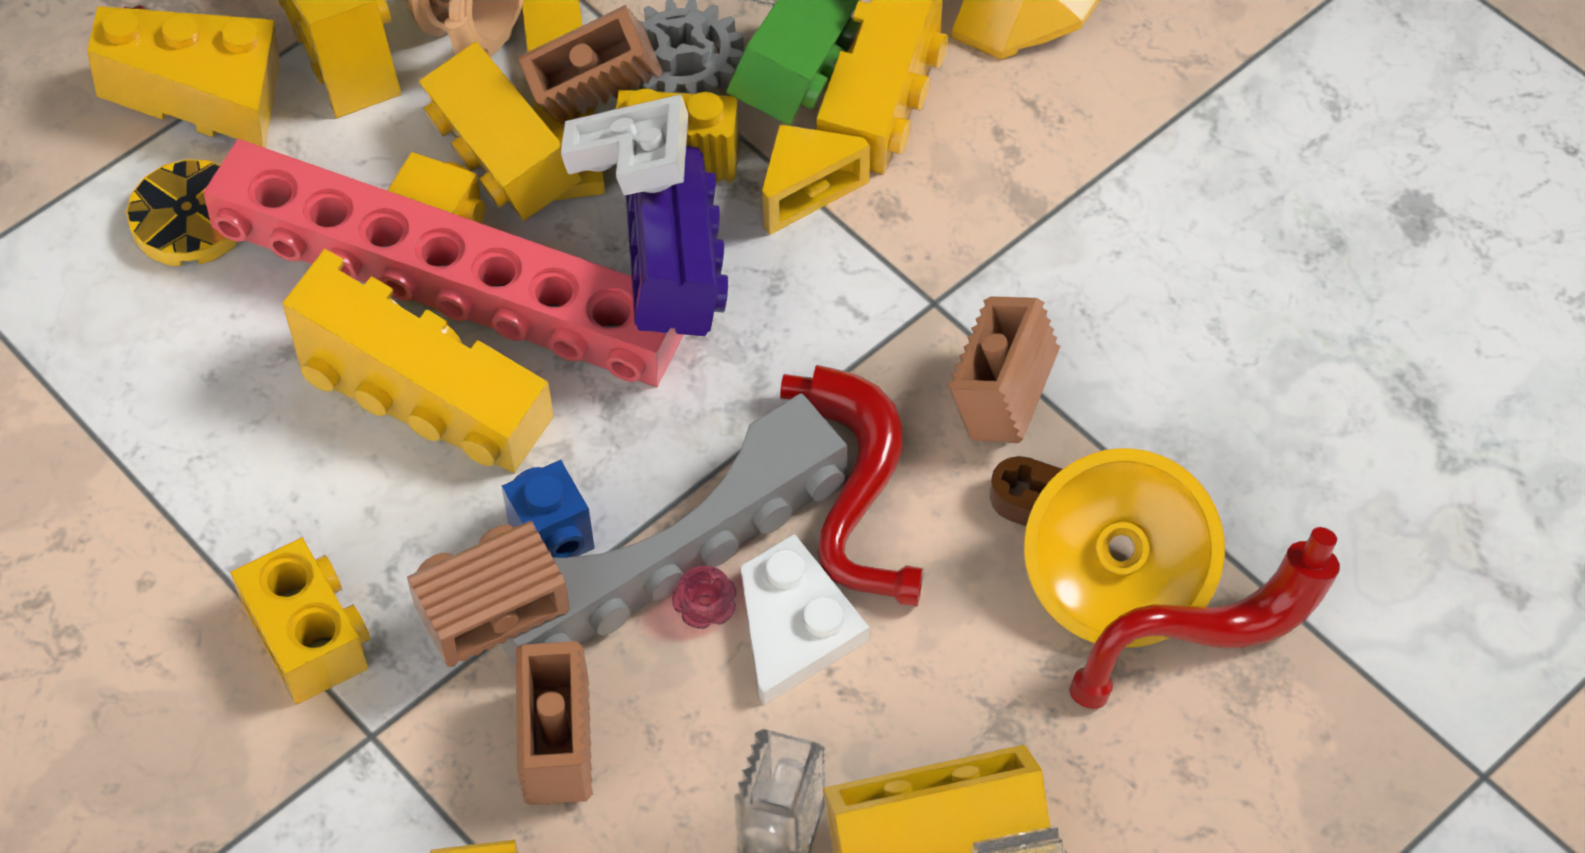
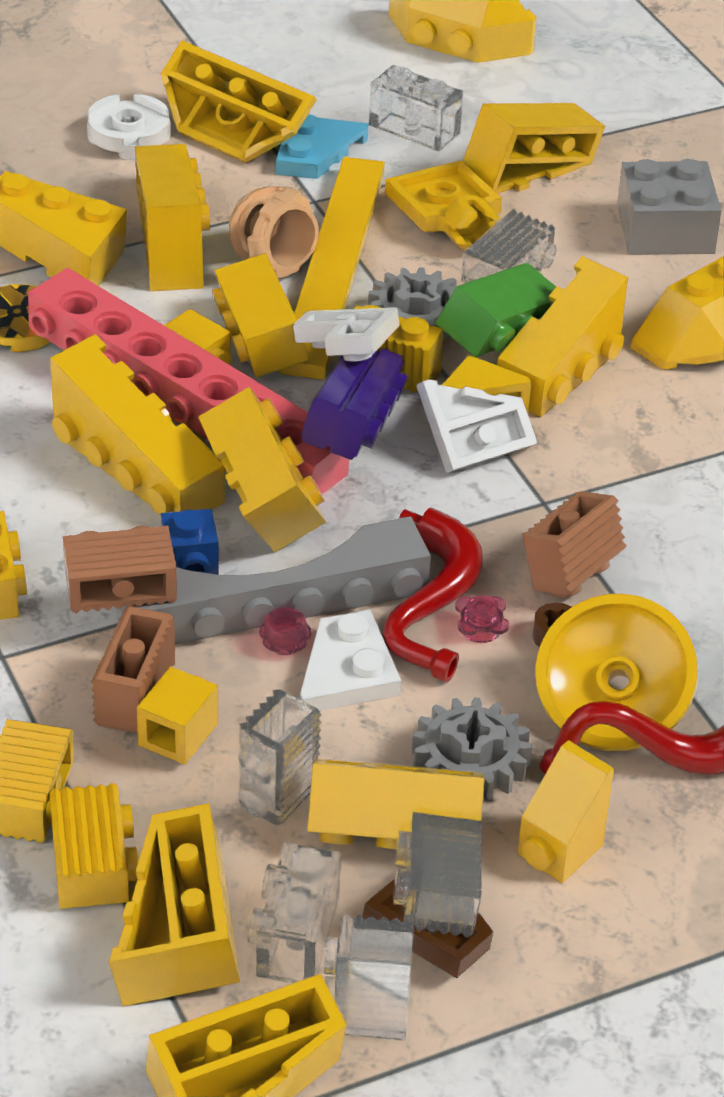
camera: 15 degrees right, 15 degrees down
nougat brick [518,5,662,124] -> none
none -> yellow brick [137,666,218,765]
none -> yellow wedge [198,387,326,552]
none -> light grey gear [412,697,532,801]
none -> white wing [416,379,537,473]
none -> clear pink plate [455,595,509,643]
none -> yellow slope [518,740,614,883]

